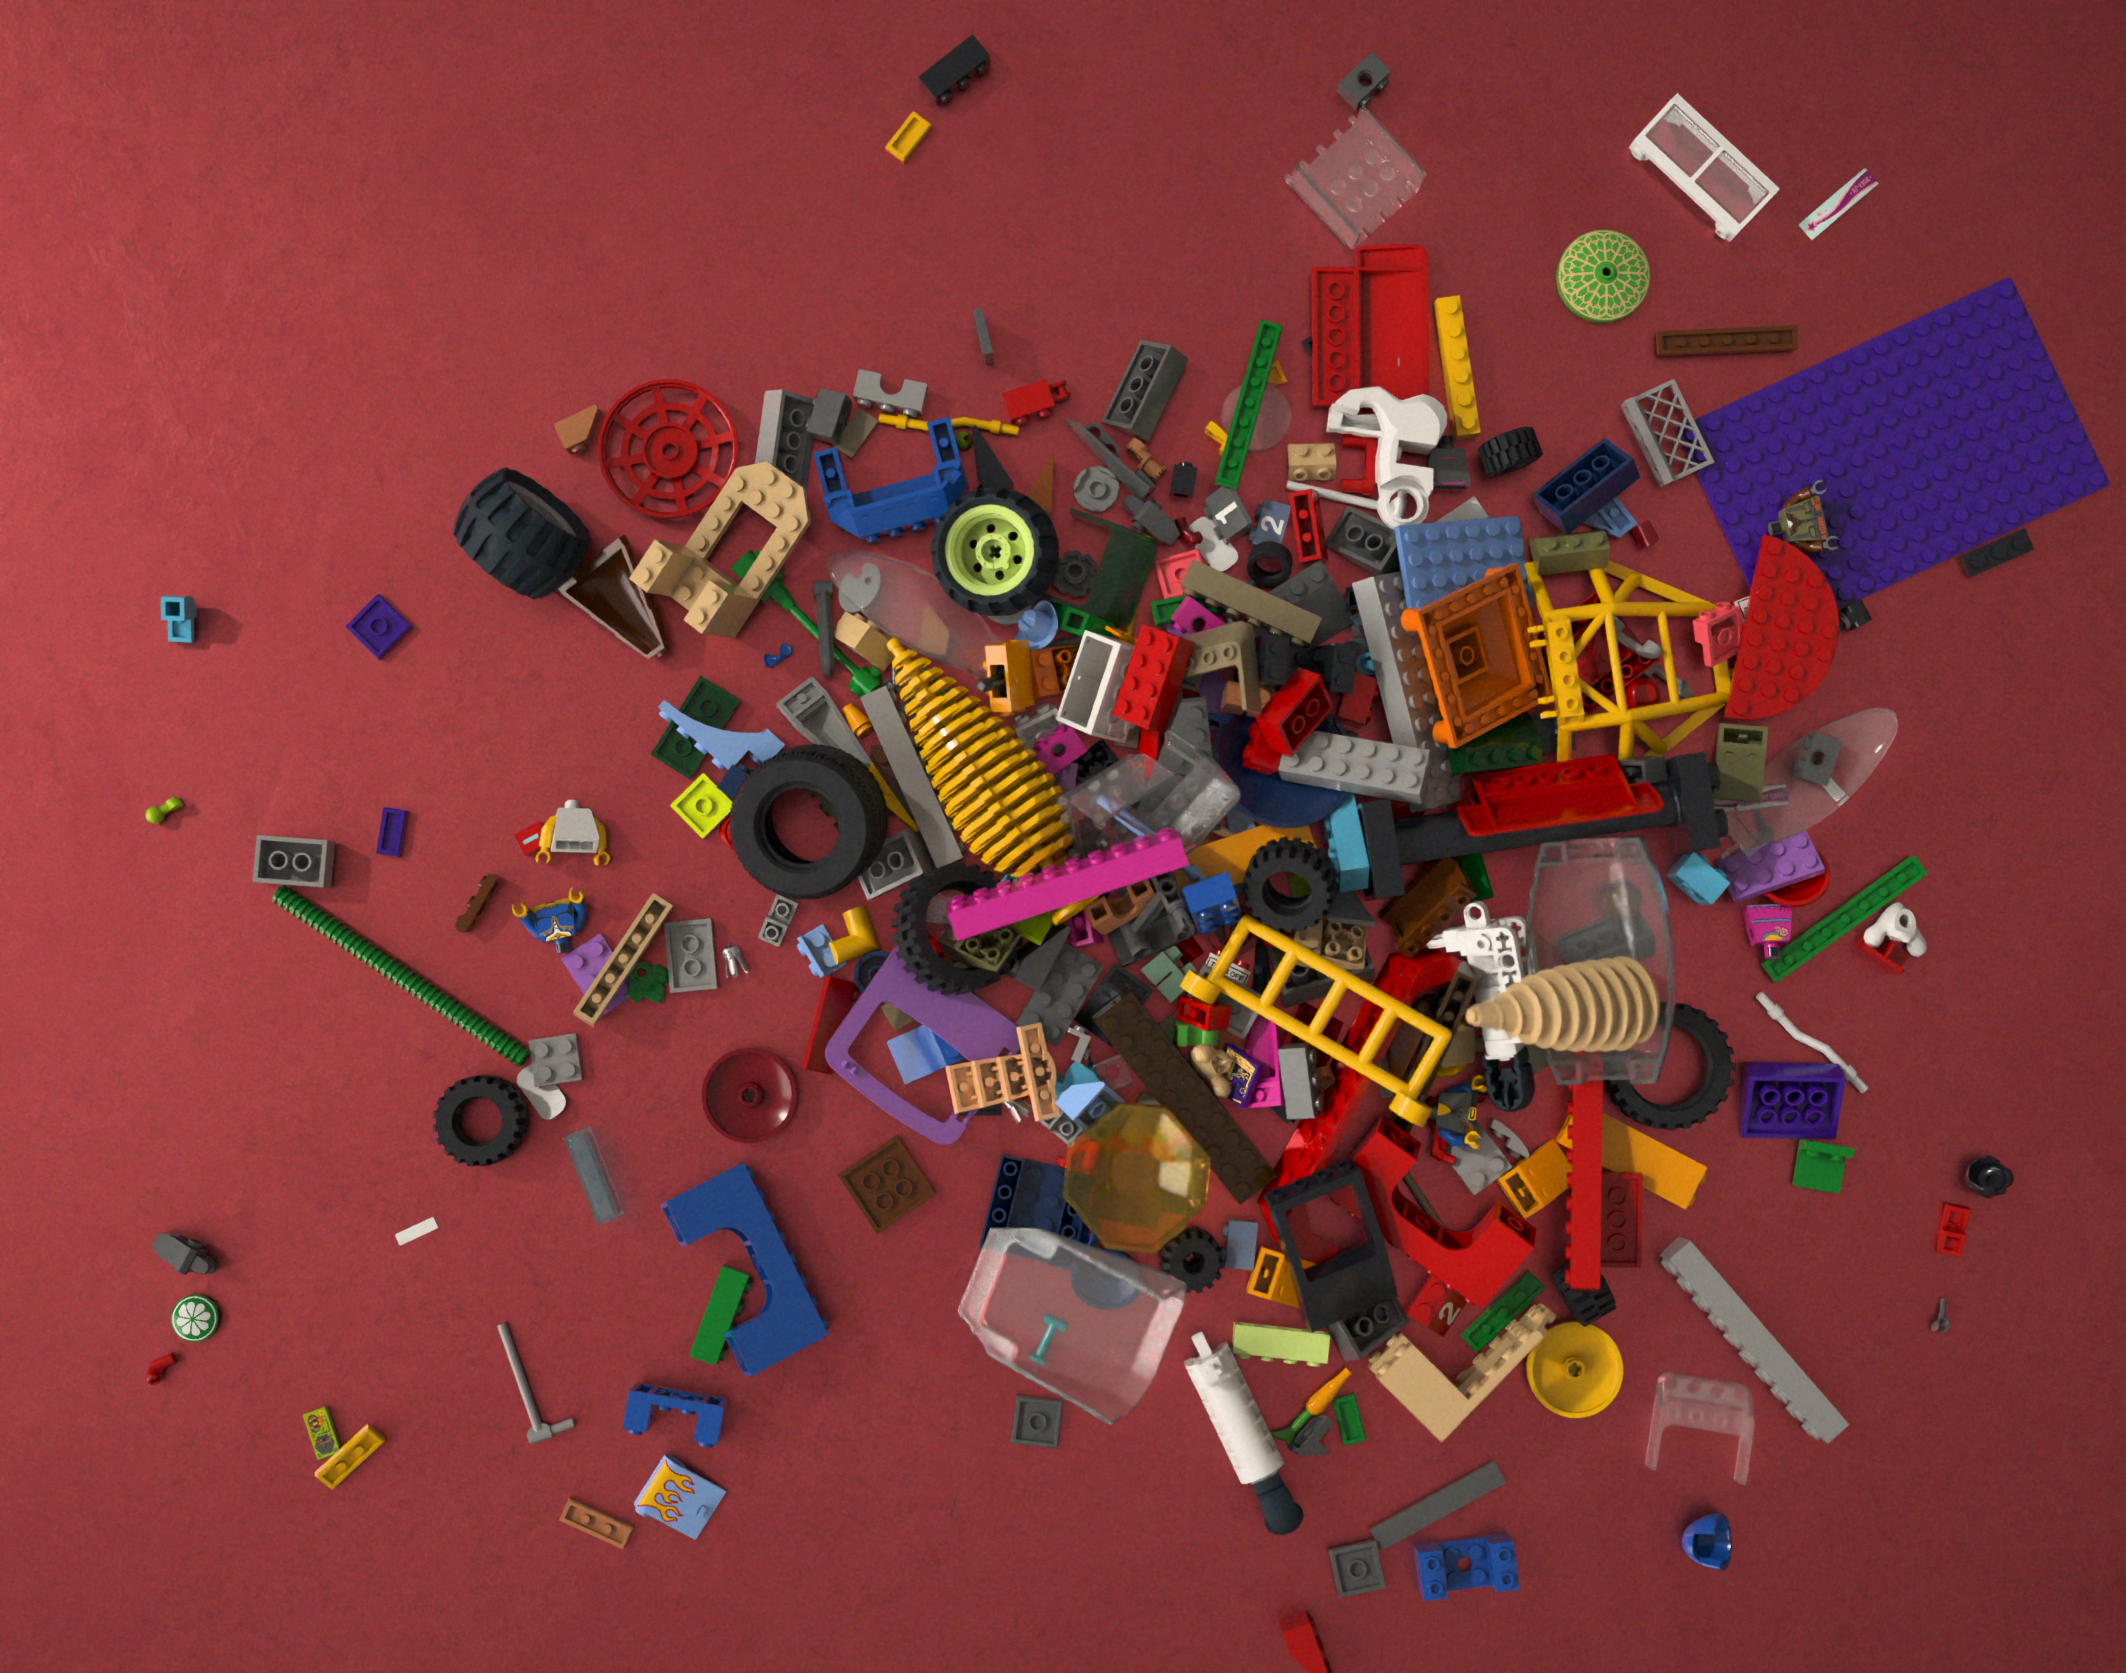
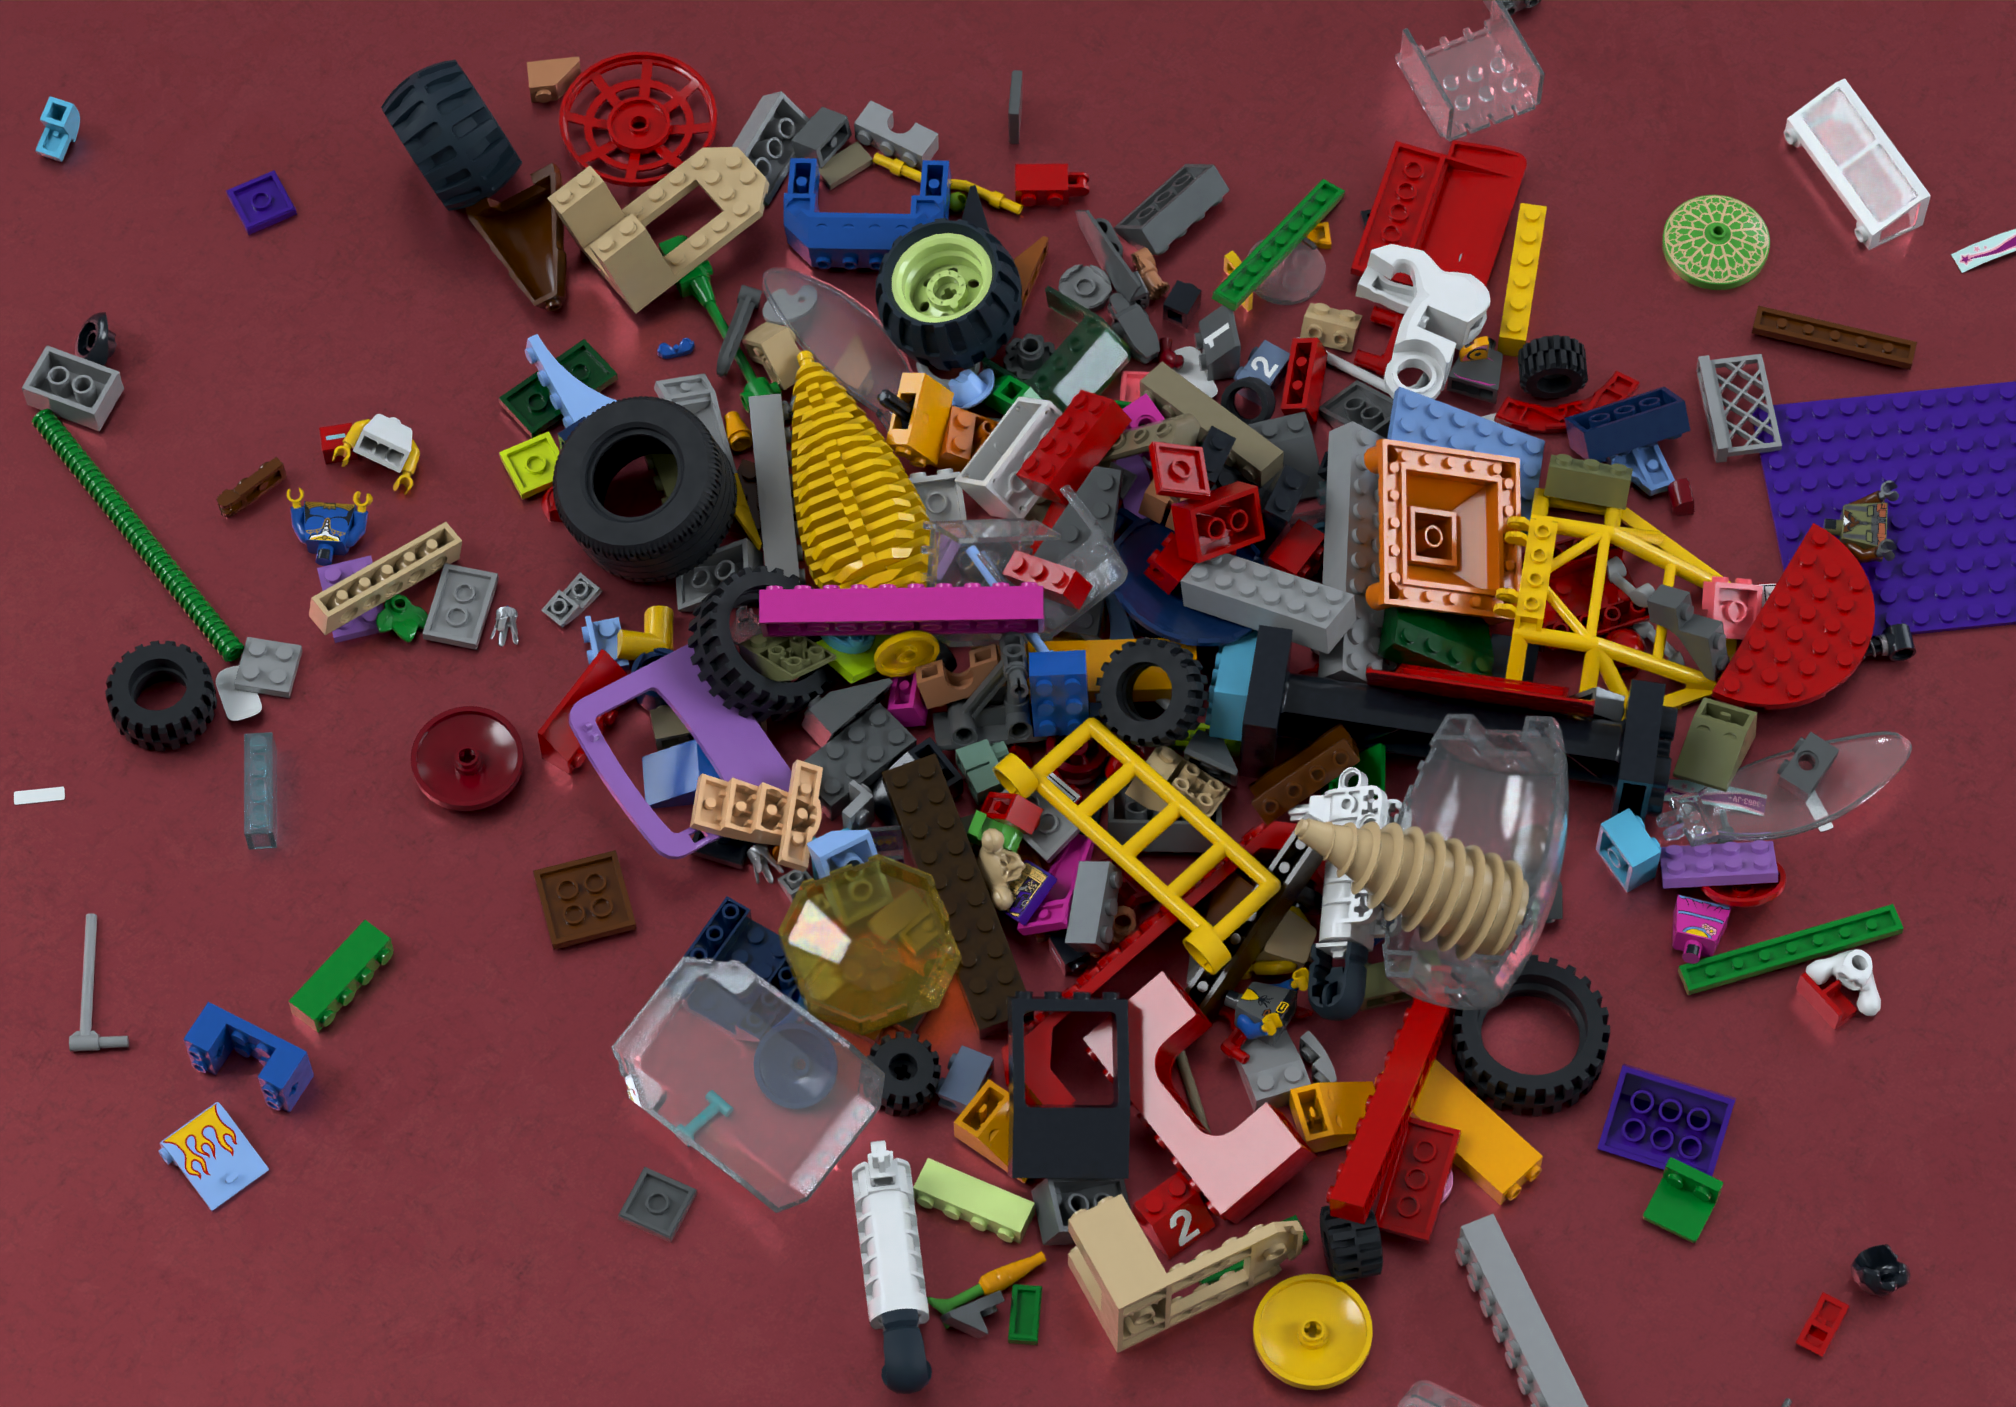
camera: 20 degrees right, 25 degrees down
dark purple tile [376,807,409,857] -> none
nougat tile [559,1497,635,1550] -> none
blue arch [660,1163,829,1376] -> none
dark pink brick [1030,724,1088,775] -> none
white bar [1756,992,1868,1093] -> none
none -> black hat [74,312,117,366]
none -> red brick [1002,550,1093,610]
none -> red tile [1149,441,1211,500]
none -> light orange tile [1459,336,1489,362]
none -> red tile [1494,371,1640,434]
none -> dark grey arch [1647,584,1730,681]

